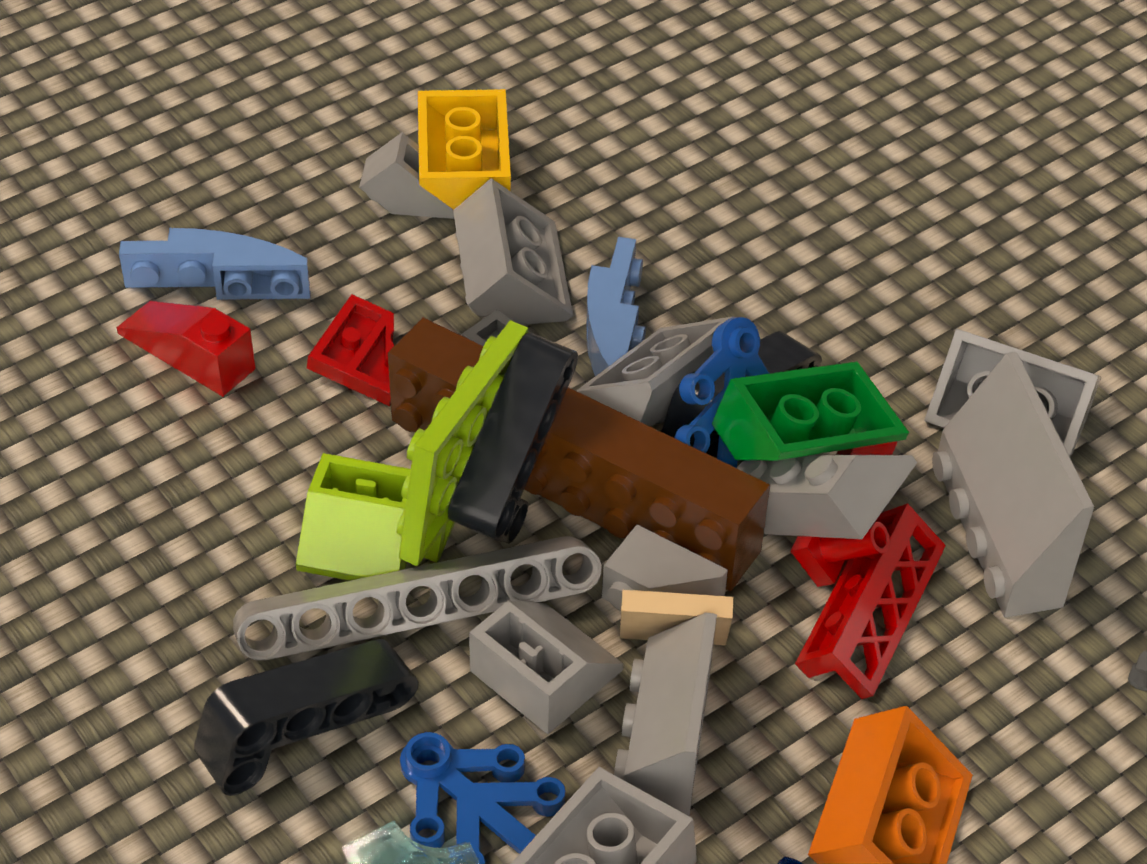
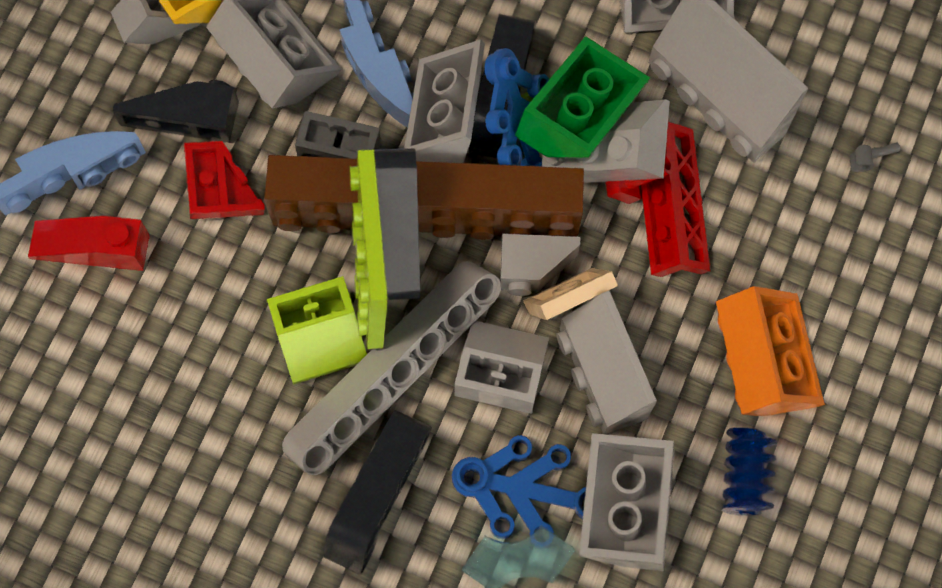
camera: 30 degrees left, 25 degrees up
none -> black slope [112,80,239,143]

